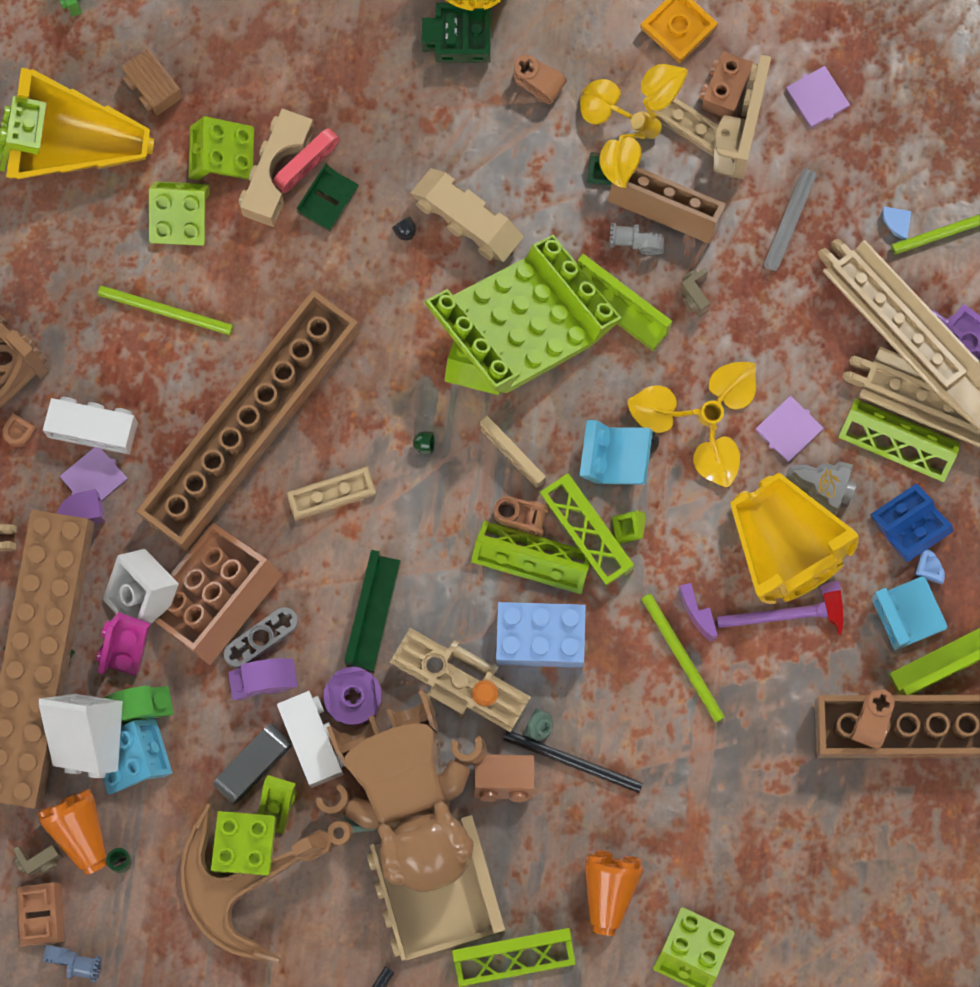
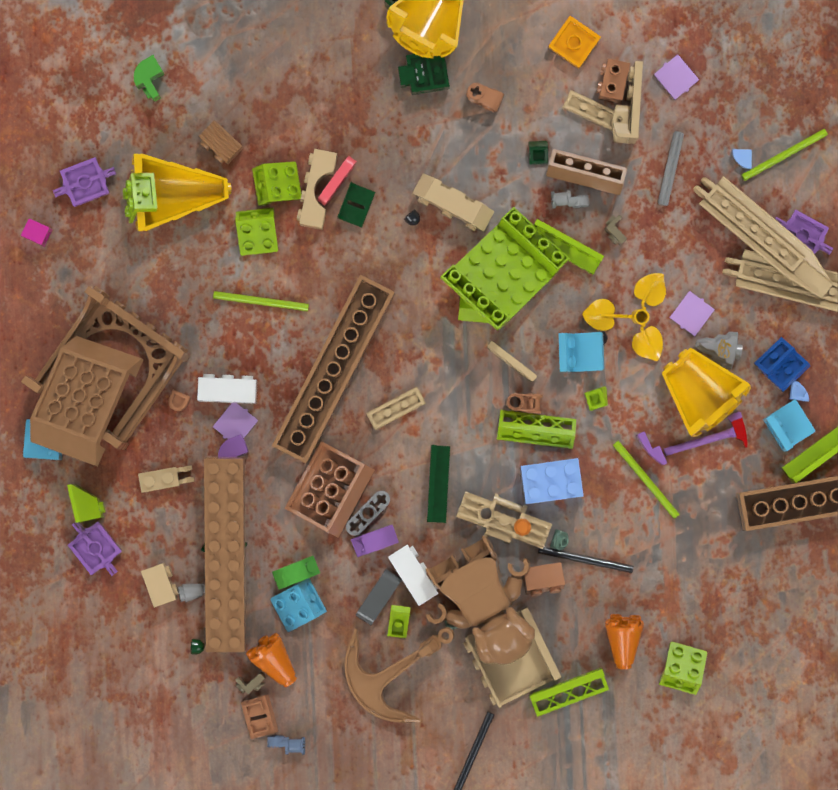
camera: 15 degrees left, 10 degrees up
white slope [39,694,123,778] -> none
dark pink bracket [96,612,151,677] -> none
white slope [103,549,179,625] -> none
dark green hinge [106,848,132,873] -> none
lime bracket [211,811,276,876] -> none
medium lavender plate [324,667,382,726] -> none
dark green hinge [413,431,435,454] -> none
lime fence [540,473,634,586] -> none
yellow plant [580,64,688,189] -> none
lime fence [838,398,961,482] -> none
nougat piece [851,689,895,749] -> none

